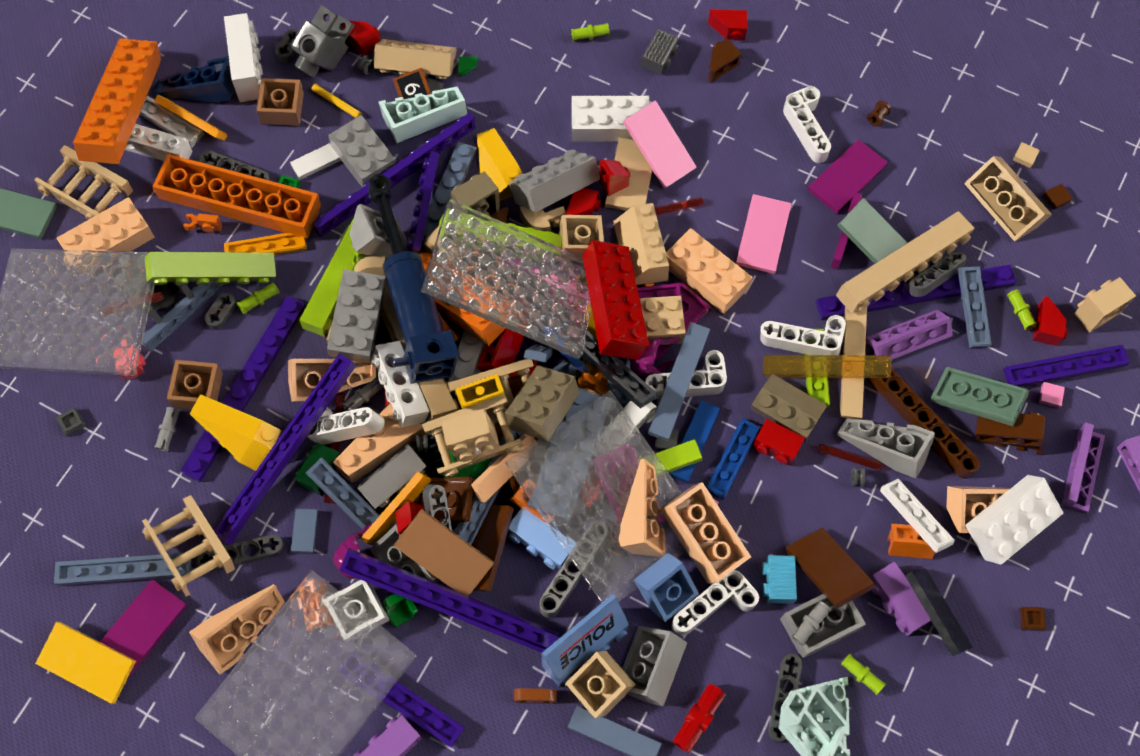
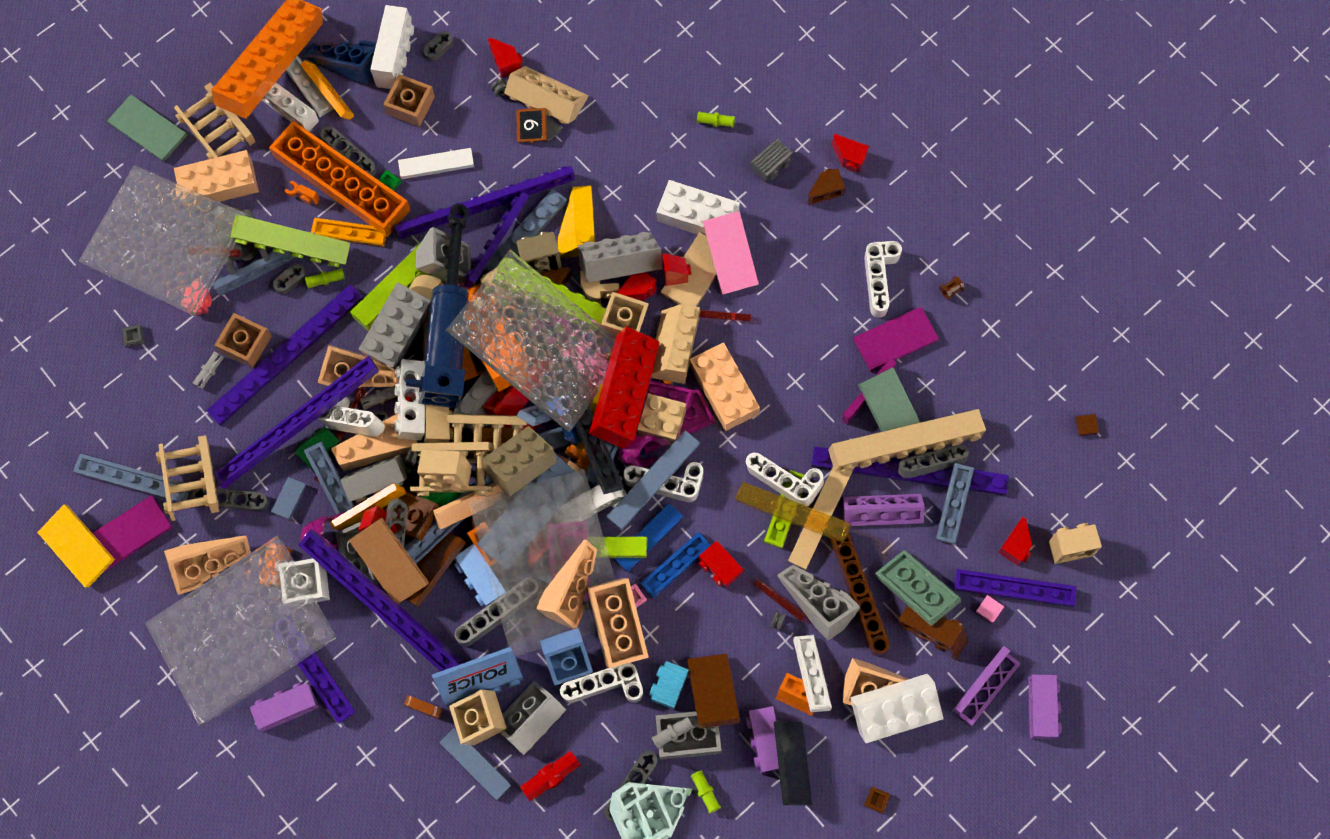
camera: 25 degrees right, 5 degrees up
yellow wedge [190,394,282,471] -> none
dark grey piece [291,5,355,77] -> none
yellow bar [311,84,361,118] -> none
light grey brick [328,115,396,188] -> none
light aqua wedge [379,87,467,143] -> none
green panel [382,594,418,628] -> none
yellow brick [455,373,505,409] -> none
green tile [458,57,478,76] -> none
dark grey tile [655,429,679,451] -> none
bright pink tile [736,194,791,274] -> none
dark tan slope [751,374,827,442] -> none
tan slope [964,156,1052,241] -> none
lime pin [1007,290,1037,331] -> none
tan tile [1013,142,1040,168] -> none

